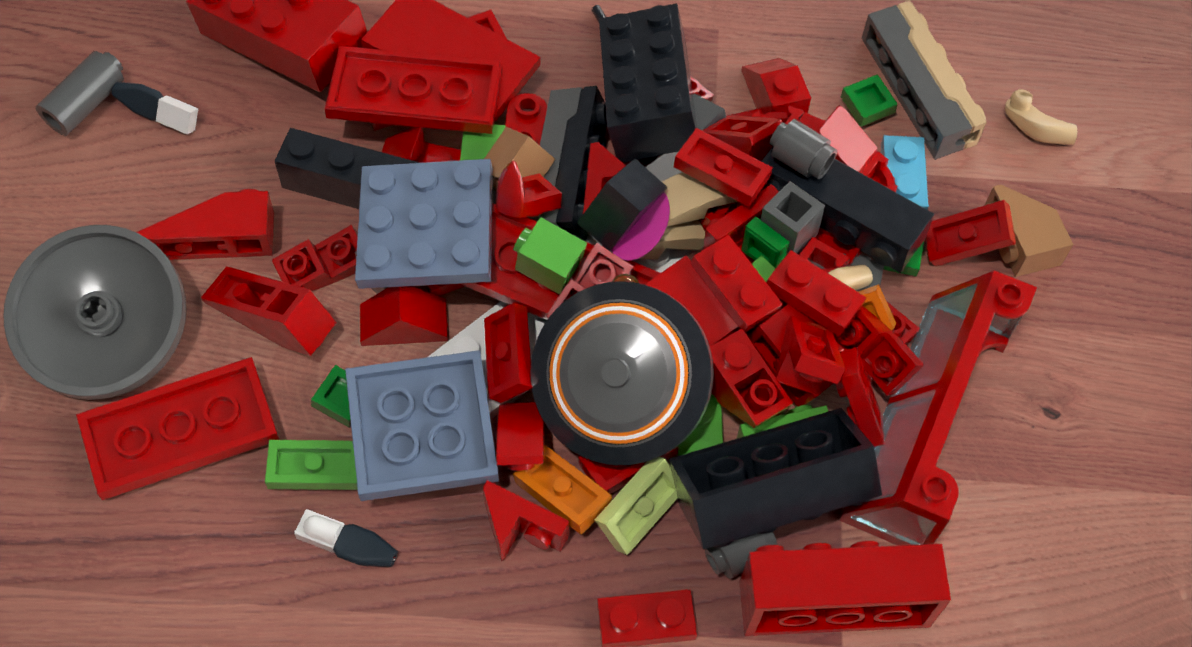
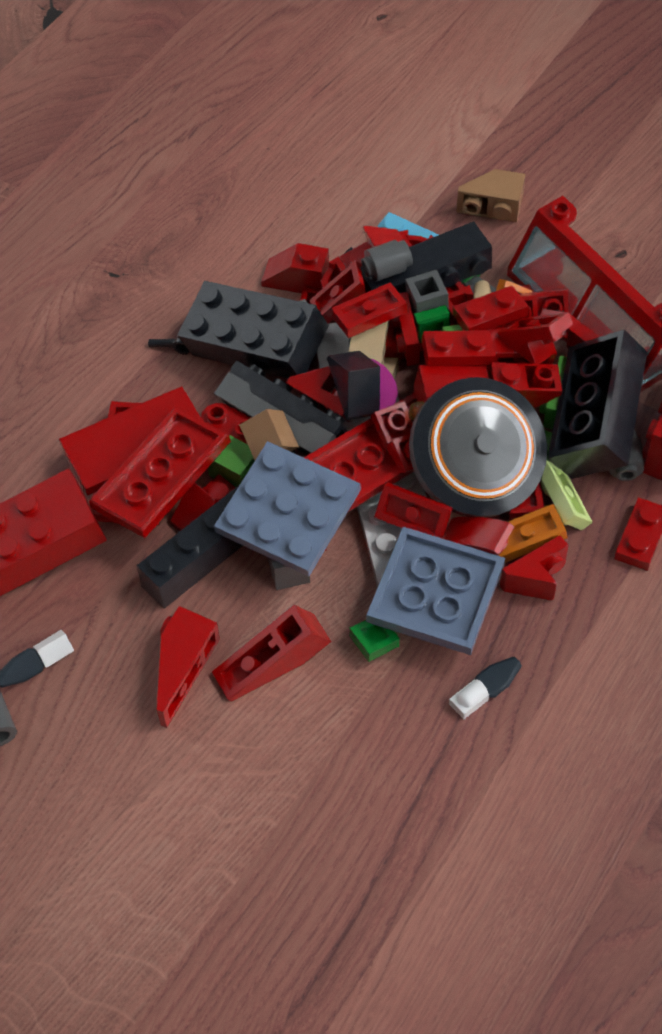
camera: 55 degrees left, 5 degrees down
dark grey dish [3,225,186,400] -> none
red plate [76,357,279,500] -> none
bright green plate [265,440,358,490] -> none
red slope [272,225,358,291] -> none
red slope [360,286,448,346] -> none
red plate [496,161,562,218] -> none
bright green brick [513,217,587,294] -> none
green plate [841,74,898,127] -> none
dark grey piece [861,0,987,160] -> none
red plate [926,200,1016,267] -> none
tan arm [1005,89,1077,145] -> none

